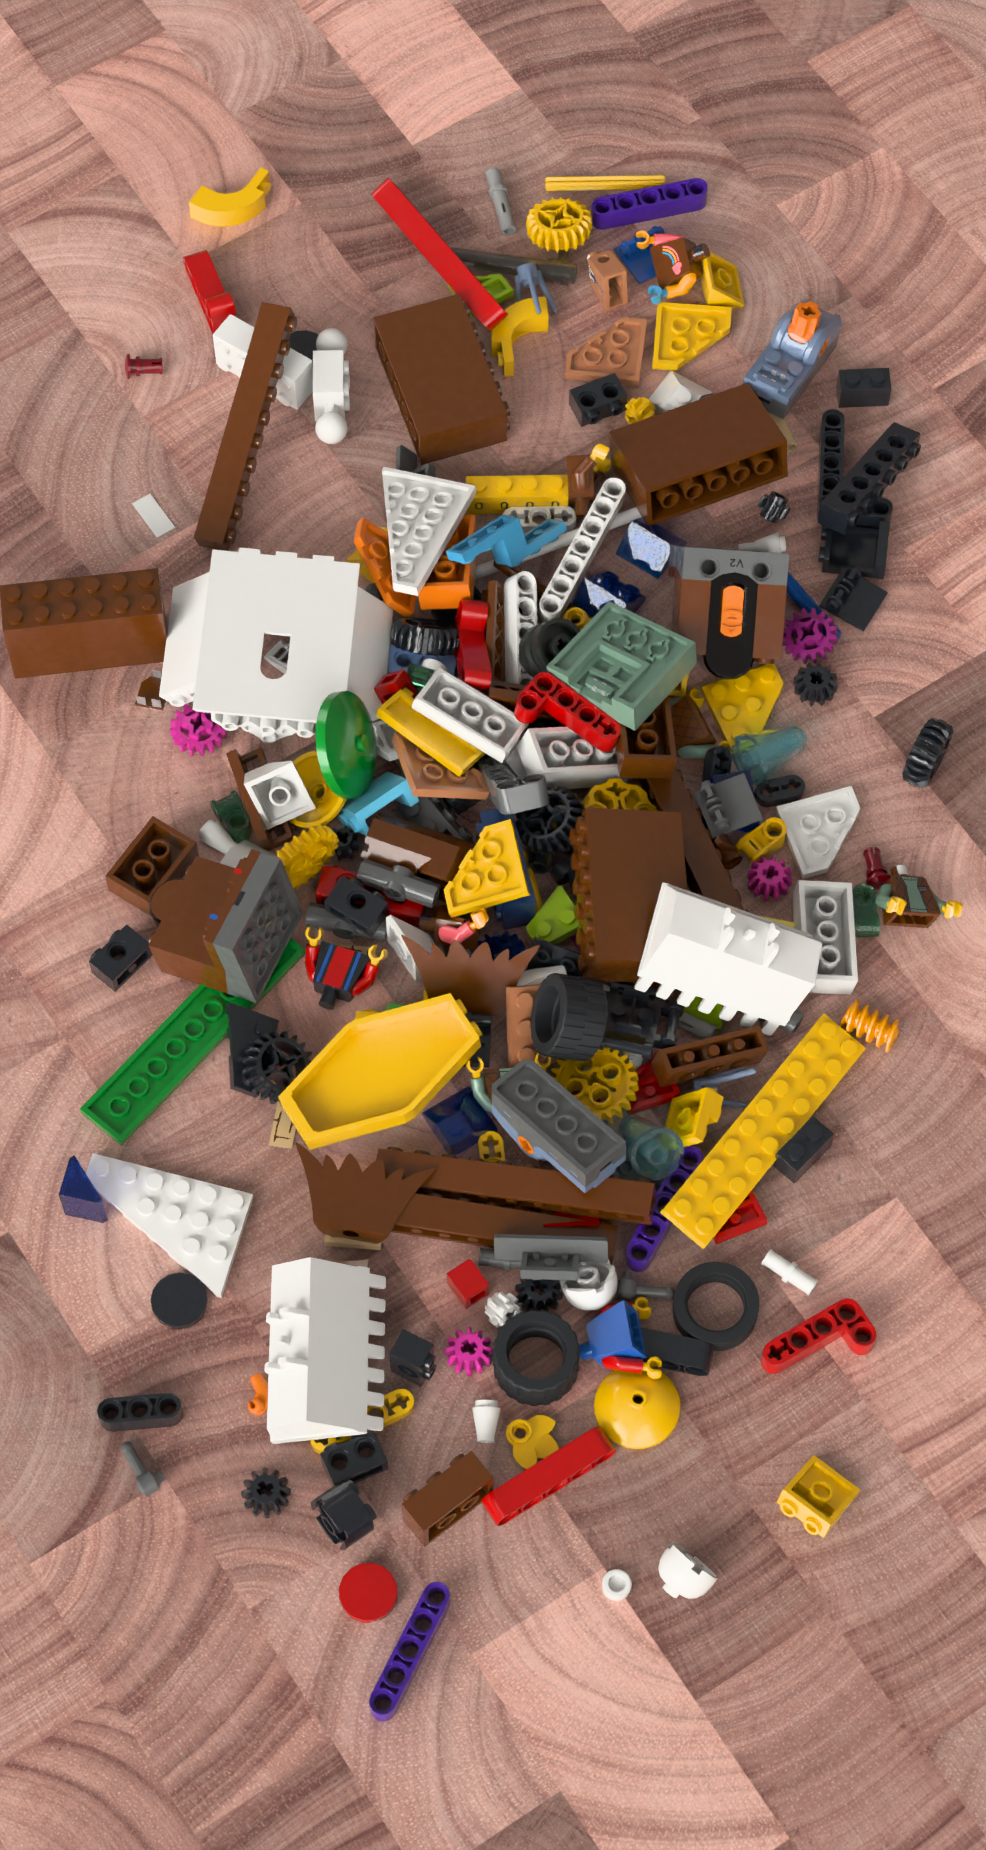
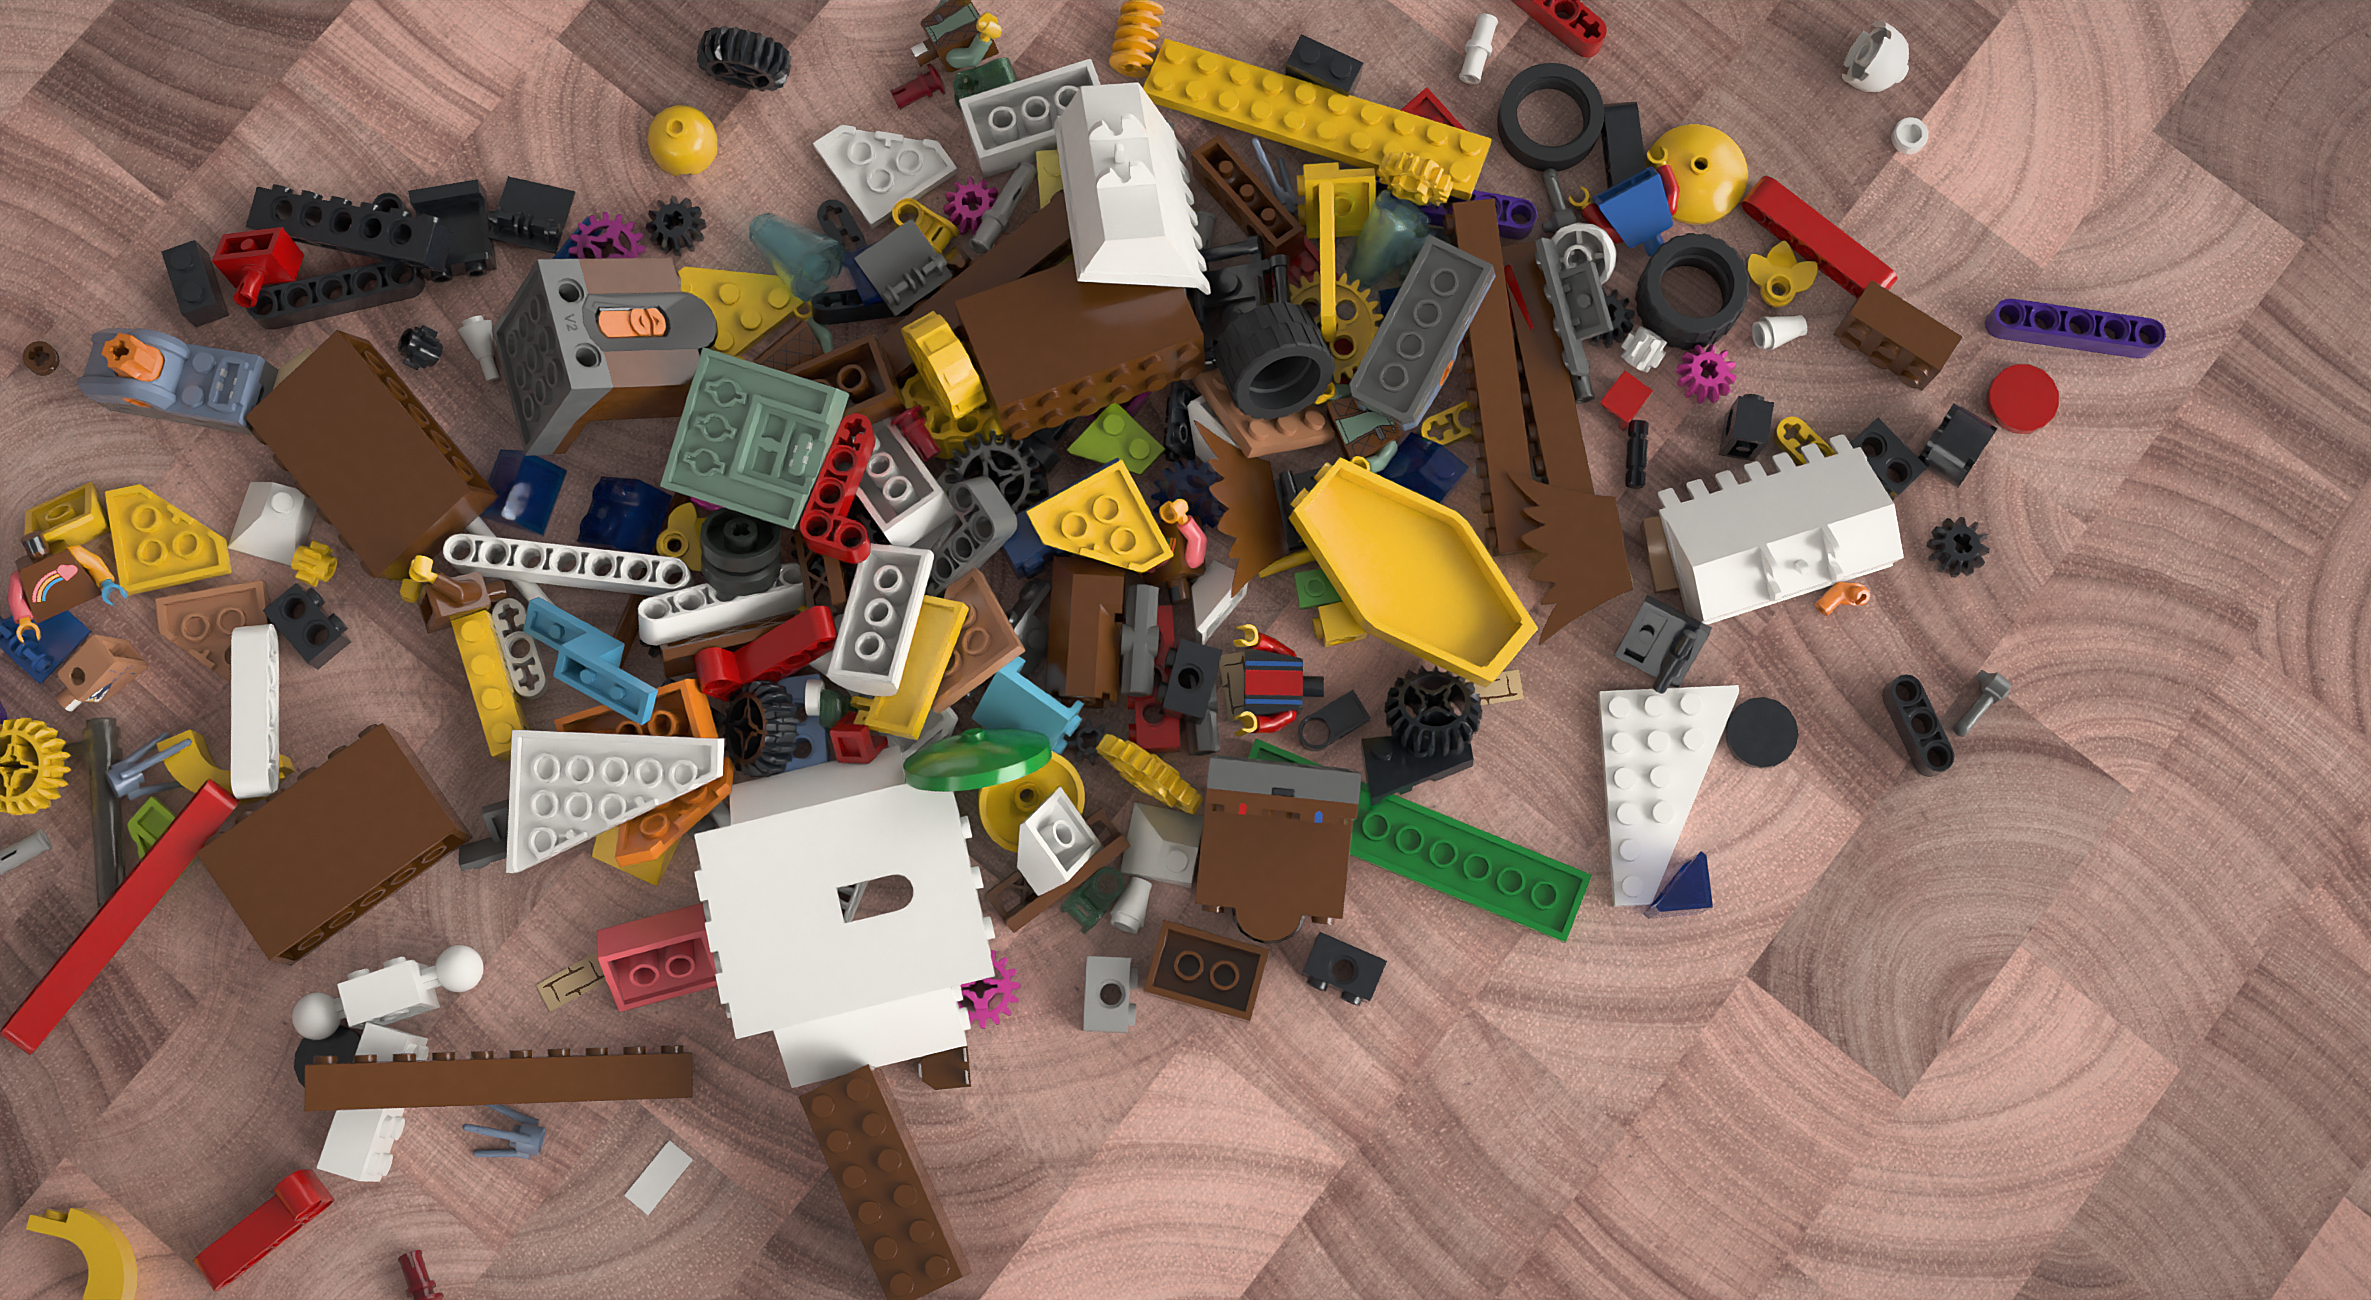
camera: 110 degrees left, 15 degrees up
none -> reddish brown bush [23,341,60,376]
none -> red brick [212,227,305,308]
none -> white beam [231,624,279,799]
none -> sand blue plant [462,1105,546,1160]
none -> tan sticker [536,952,606,1012]
none -> coral slope [597,903,717,1012]
none -> yellow cylinder [647,105,718,176]
none -> dark red pin [890,404,942,463]
none -> yellow connector [901,311,986,421]
none -> light grey pin [968,161,1038,255]
none -> light grey brick [1083,956,1138,1034]
none -> black piece [1298,690,1371,752]
none -> yellow tile [1319,181,1336,342]
none -> yellow gear [1376,152,1454,206]
none -> black plate [1614,595,1712,694]
none -> black axle [1625,420,1649,489]

